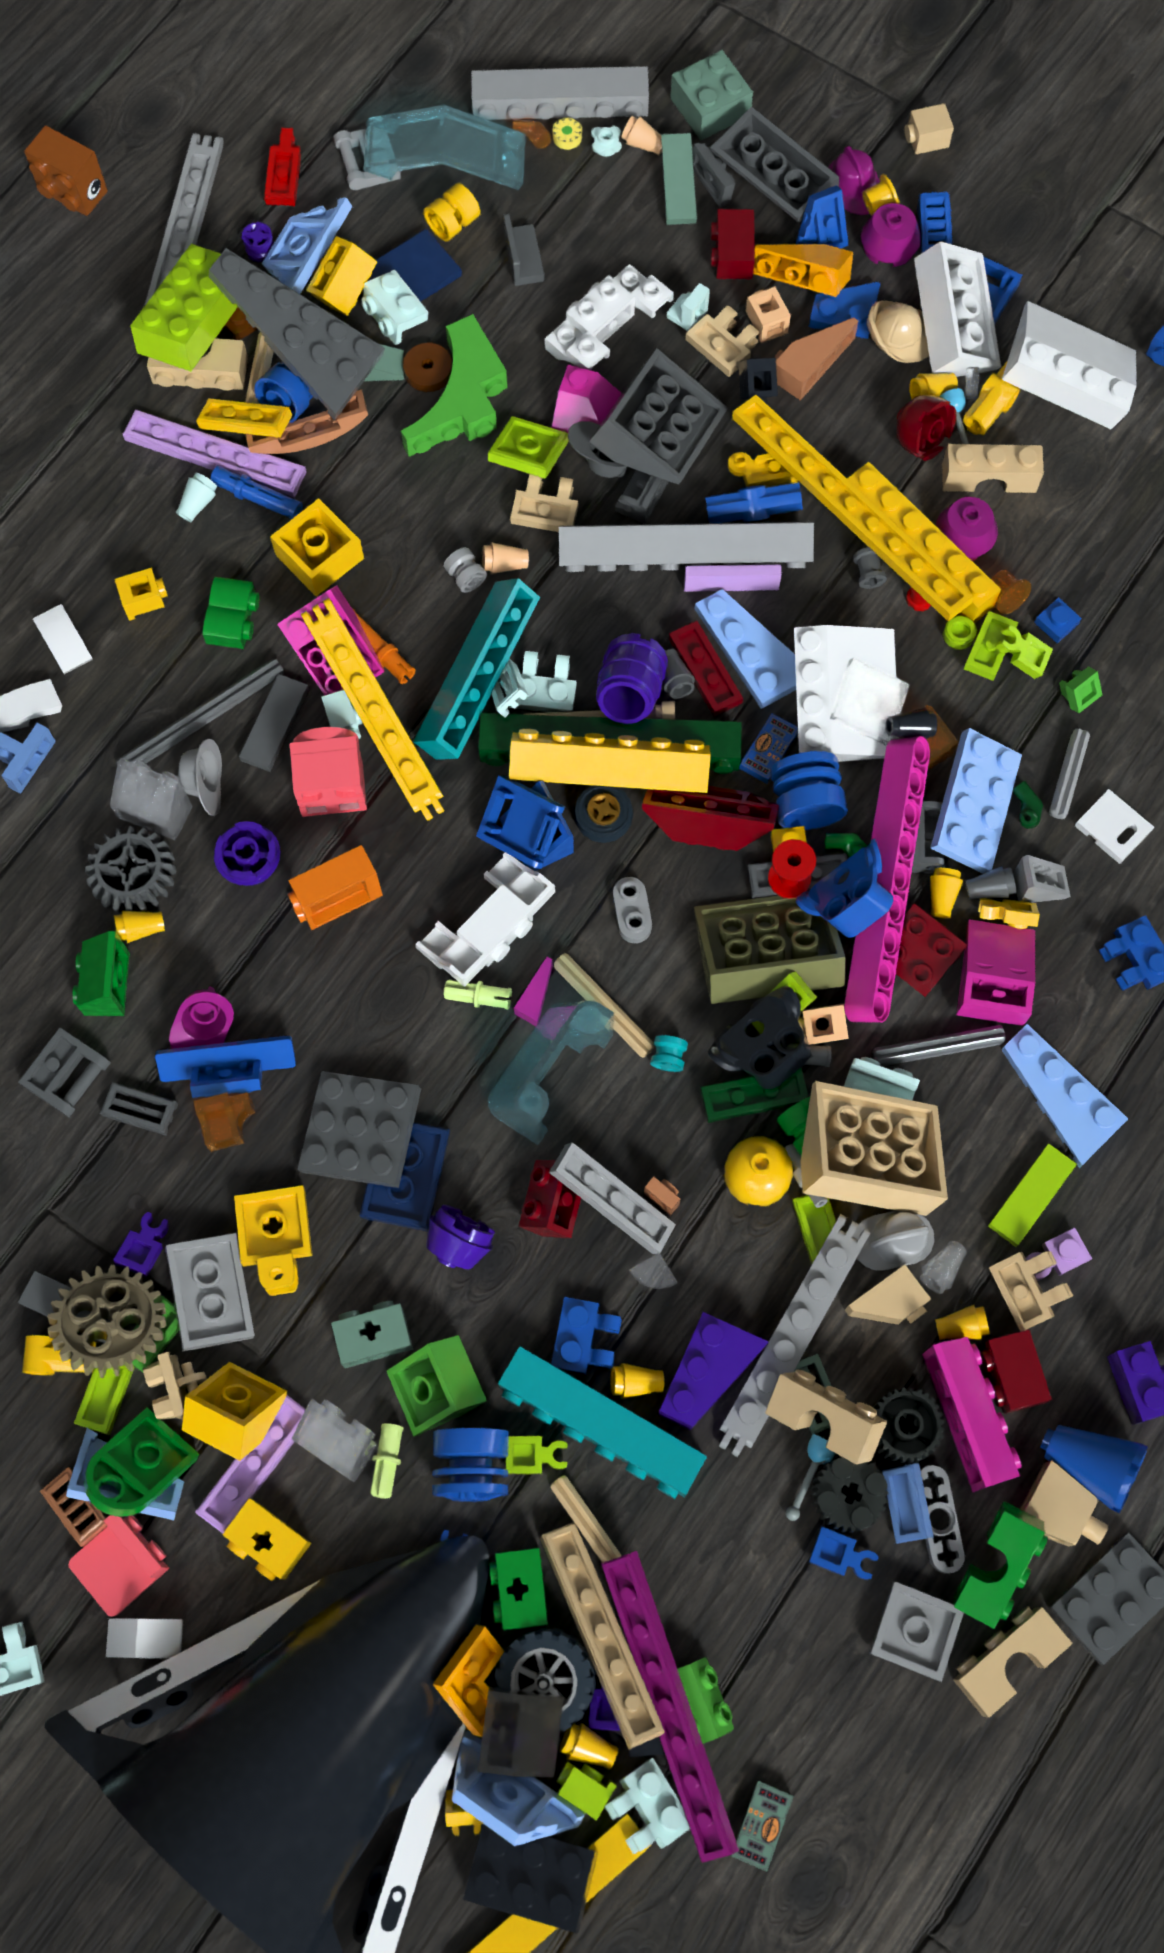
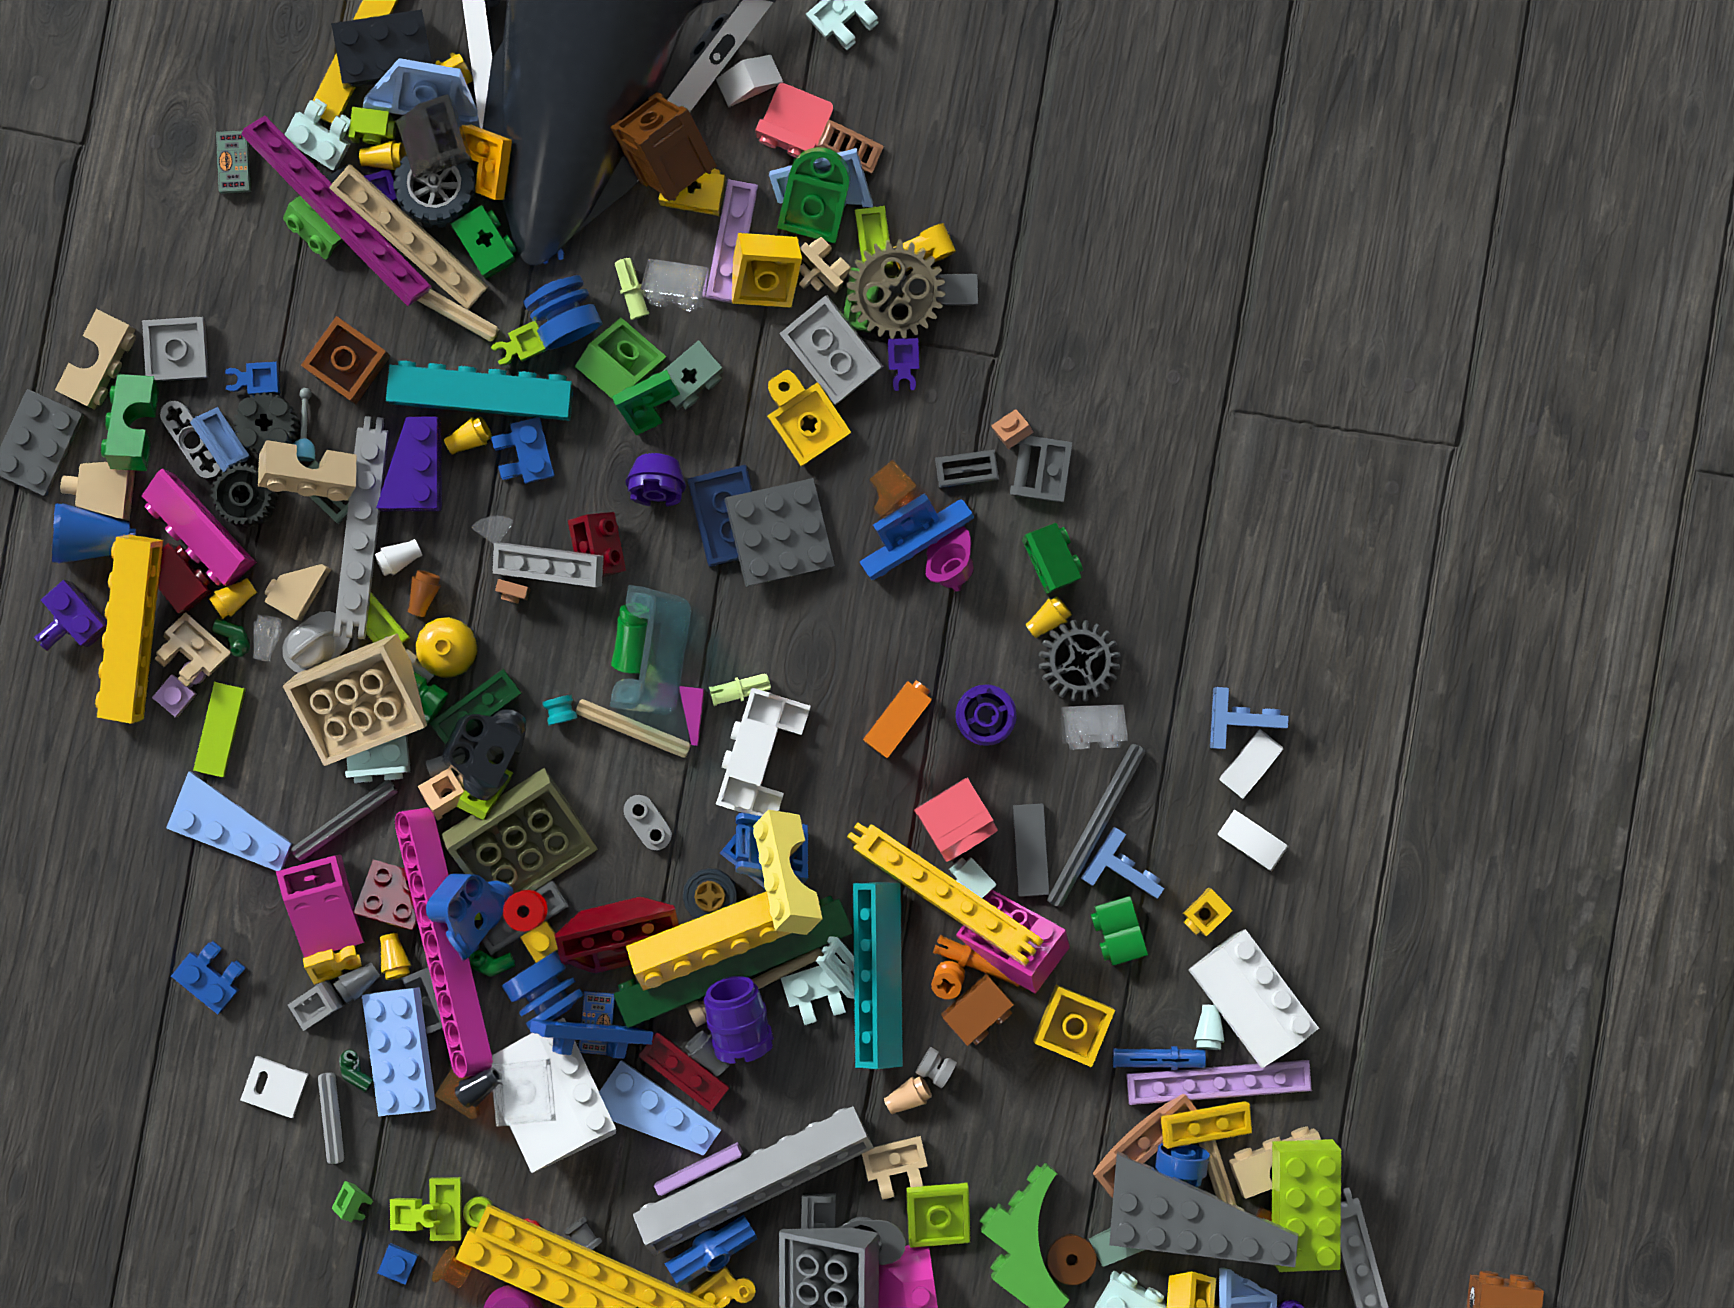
camera: 145 degrees right, 15 degrees up
light grey piece [178,739,222,816] -> none
none -> yellow brick [95,535,163,724]
none -> dark green arm [212,618,250,657]
none -> dark orange brick [301,316,391,405]
none -> white cone [374,539,422,576]
none -> dark orange cone [408,570,441,617]
none -> blue hinge [530,1020,653,1059]
none -> reddish brown container [611,92,717,202]
none -> green plant [611,603,653,673]
none -> green plate [612,370,680,436]
none -> light yellow arch [753,810,822,935]
none -> orange wheel [931,961,965,999]
none -> dark orange brick [941,973,1013,1046]
none -> nougat plate [991,409,1034,449]
none -> medium blue bracket [1081,827,1164,899]
none -> white slope [1188,929,1319,1068]

